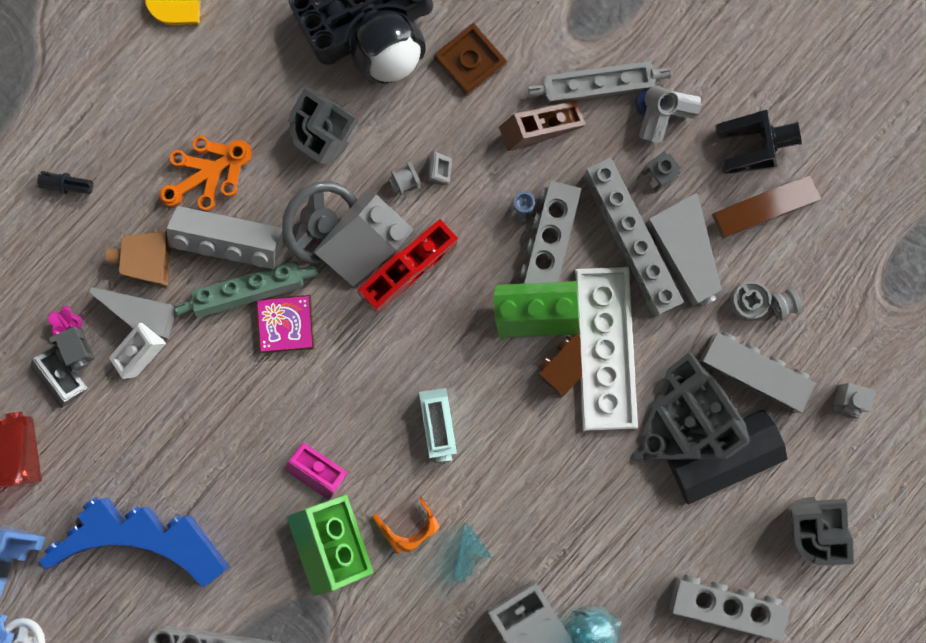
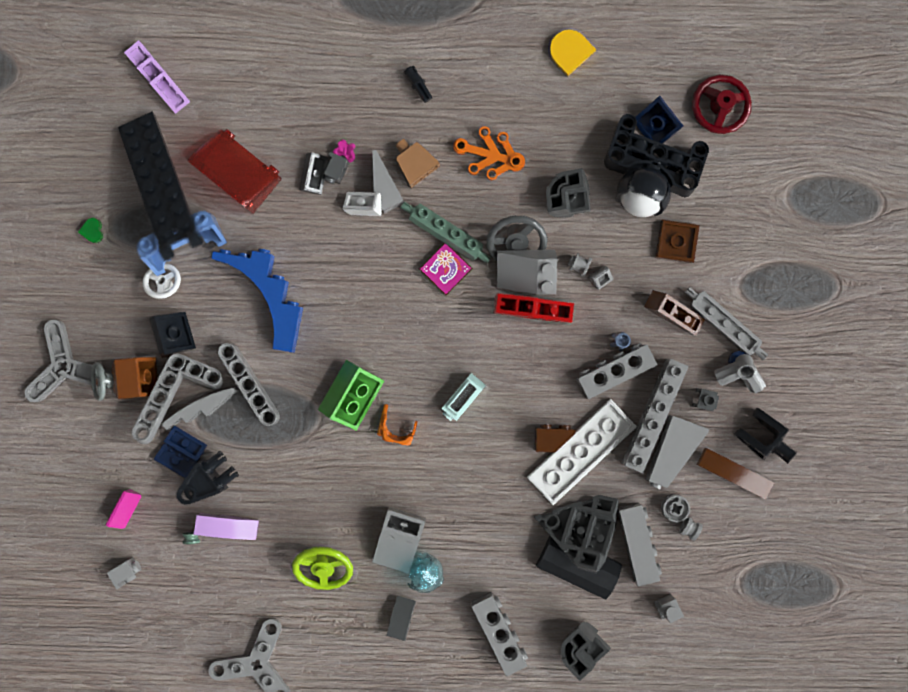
camera: 50 degrees right, 5 degrees up
light grey brick [167,206,283,269] -> none
dark pink slope [285,442,348,500] -> none
clear light blue slope [454,523,492,582] -> none
bright green slope [493,281,581,338] -> none

